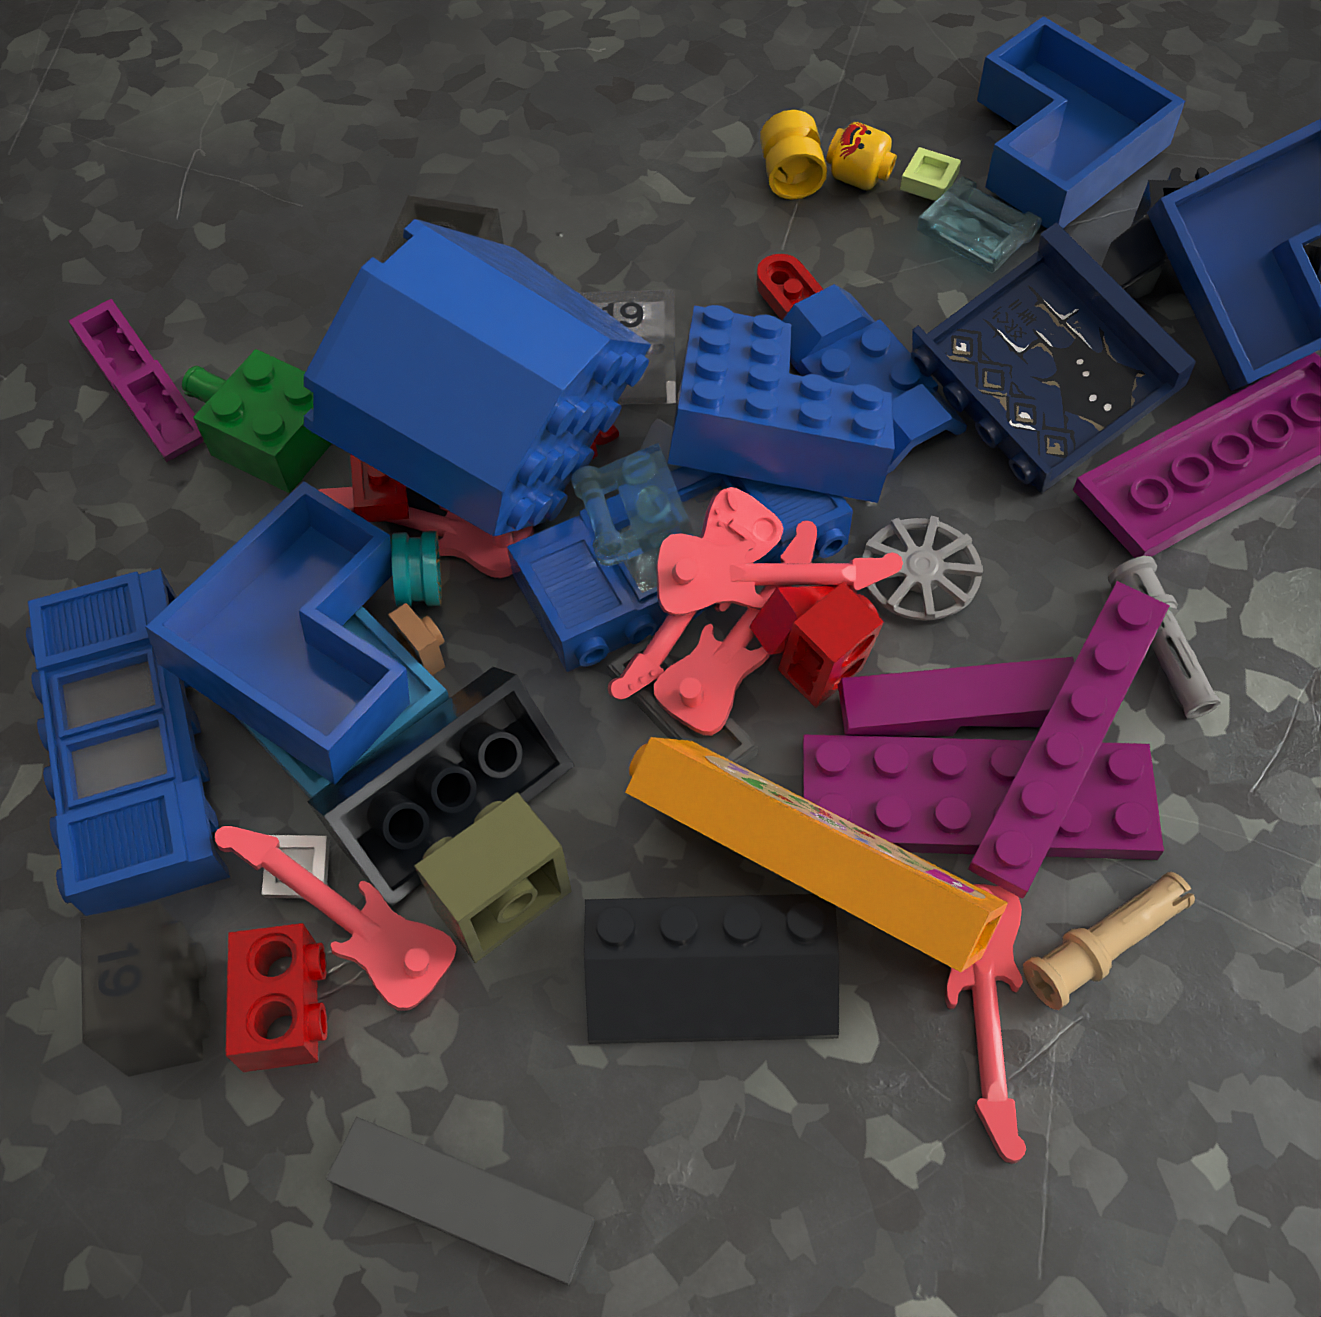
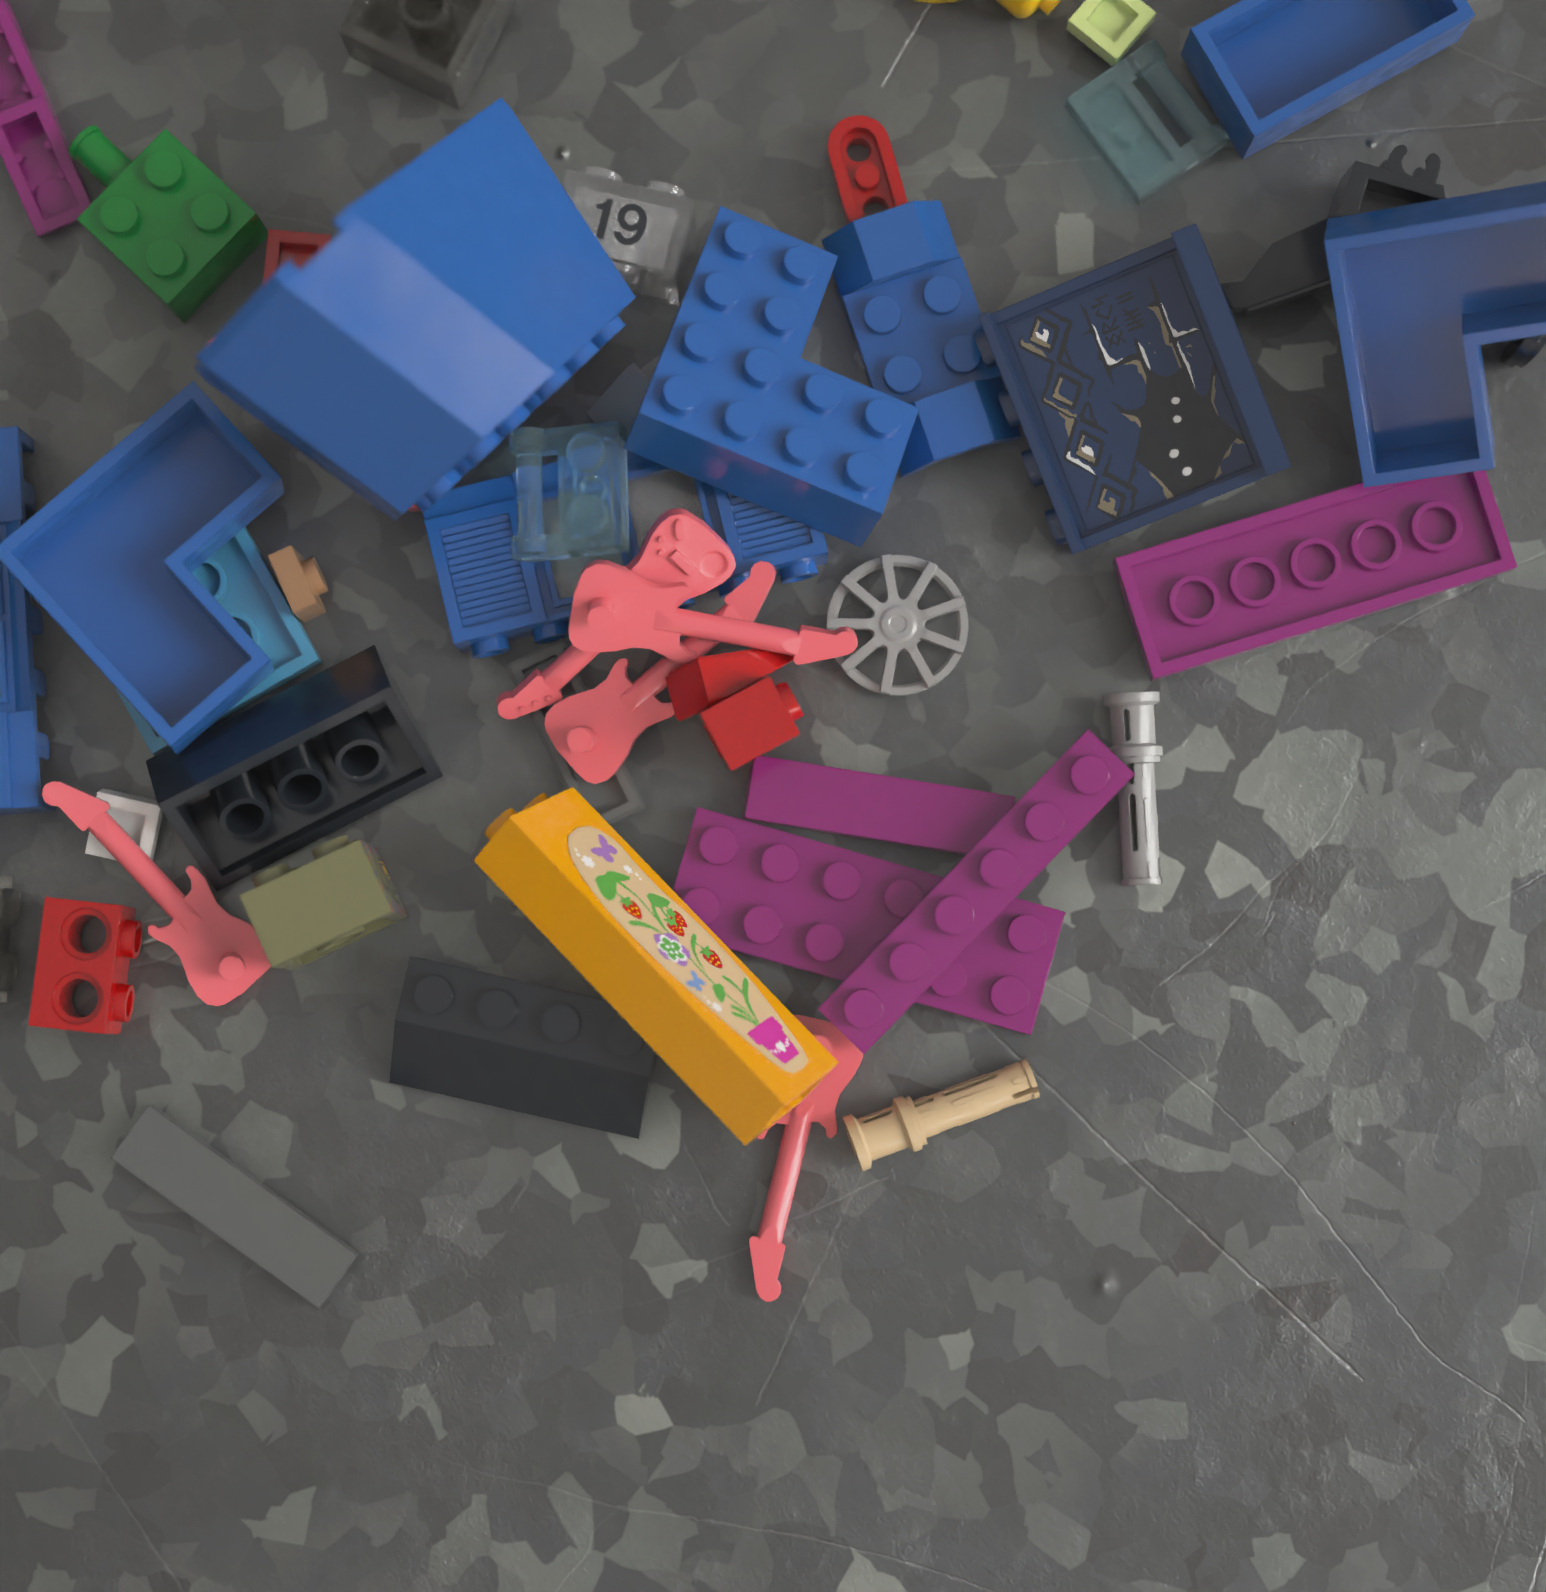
camera: 15 degrees right, 25 degrees up
teal wheel [392,531,442,608] -> none

